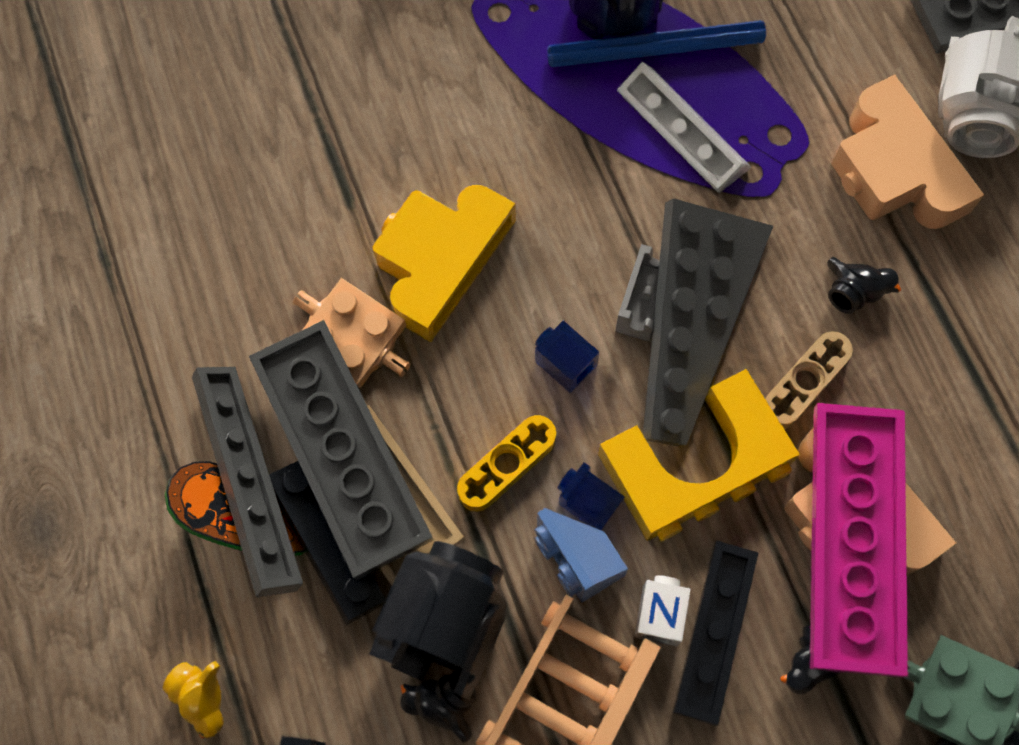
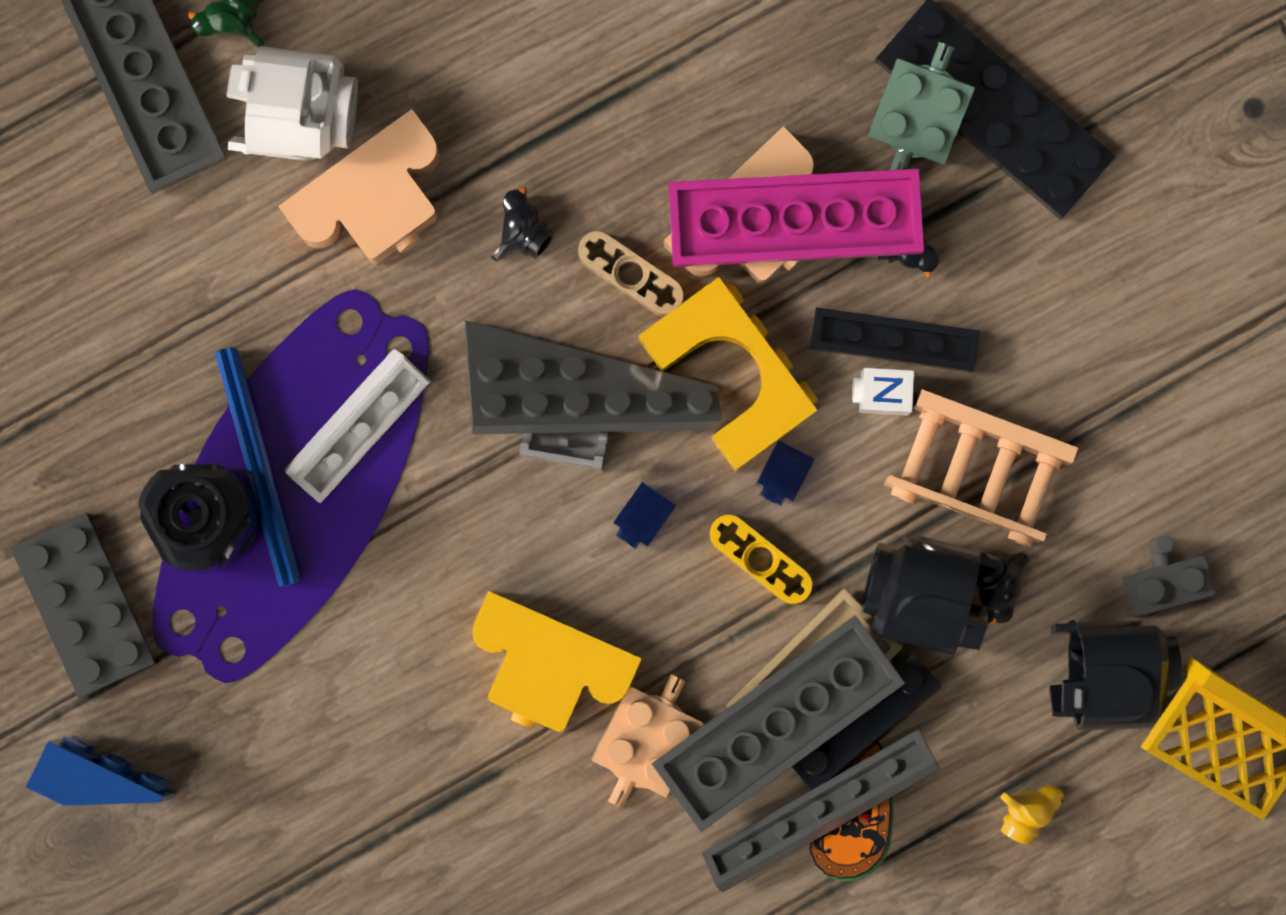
camera: 105 degrees left, 15 degrees up
medium blue slope [534,508,628,603] -> none

